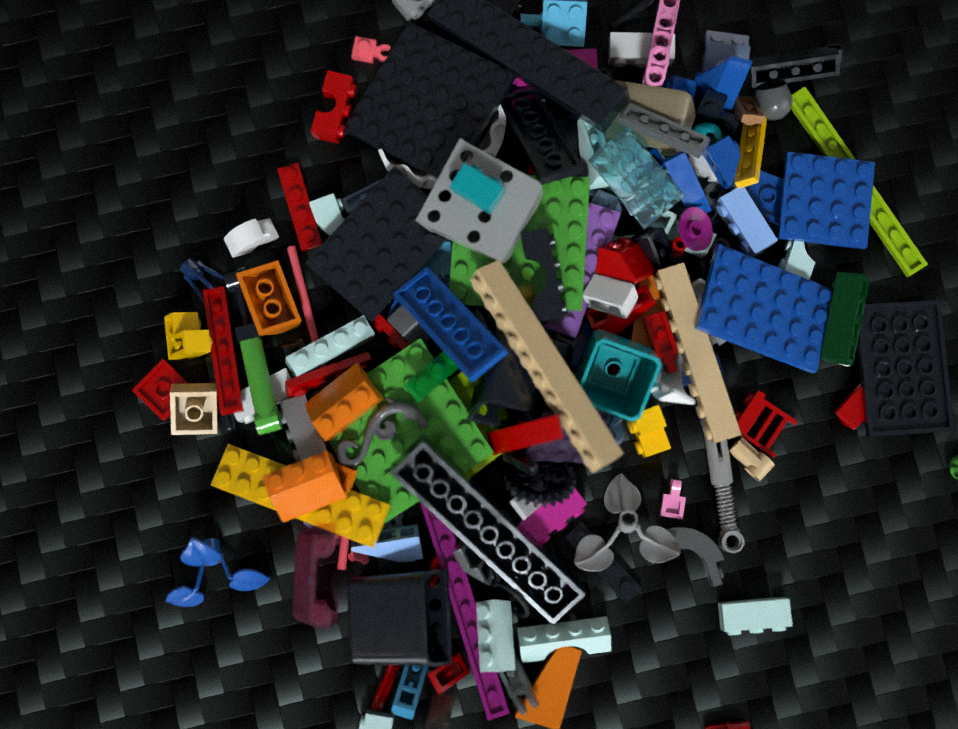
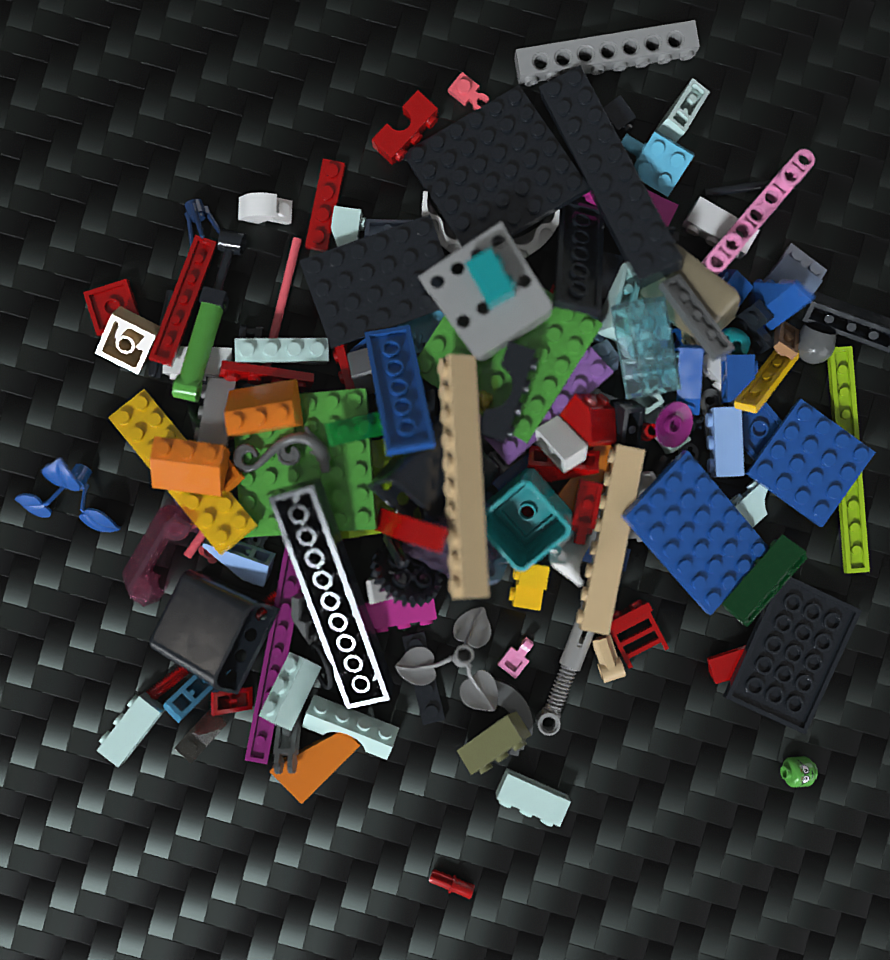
camera: 25 degrees right, 5 degrees up
yellow brick [164,312,212,360] -> none
orange slope [236,260,301,336] -> none
none -> olive brick [457,711,531,775]

